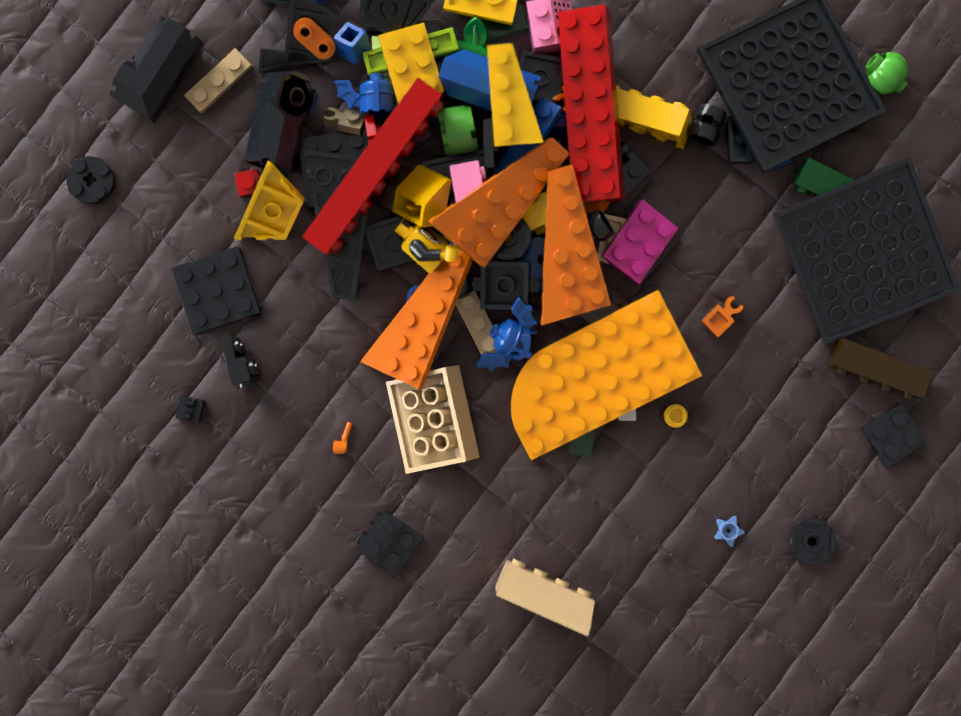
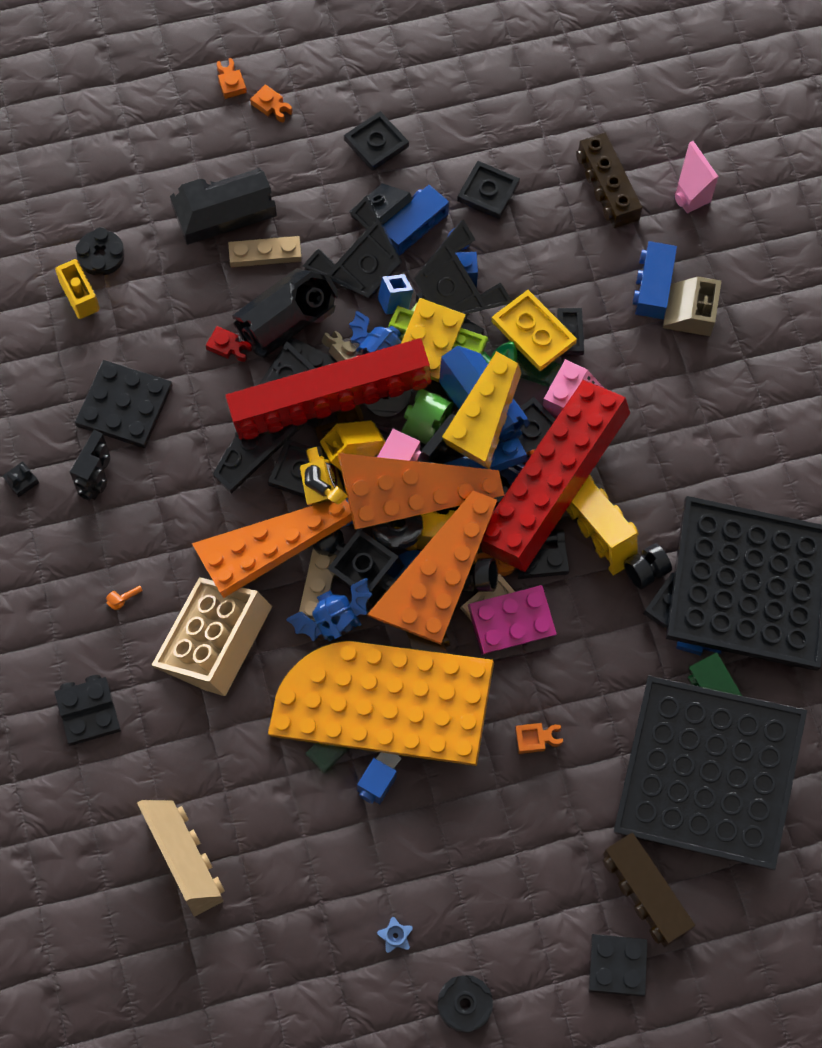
camera: 40 degrees right, 20 degrees down
yellow wing [234,161,304,240] -> none
orange plate [293,18,336,59] -> none
yellow plate [664,404,688,428] -> none
none -> yellow brick [55,259,100,319]
none -> blue brick [357,758,397,804]

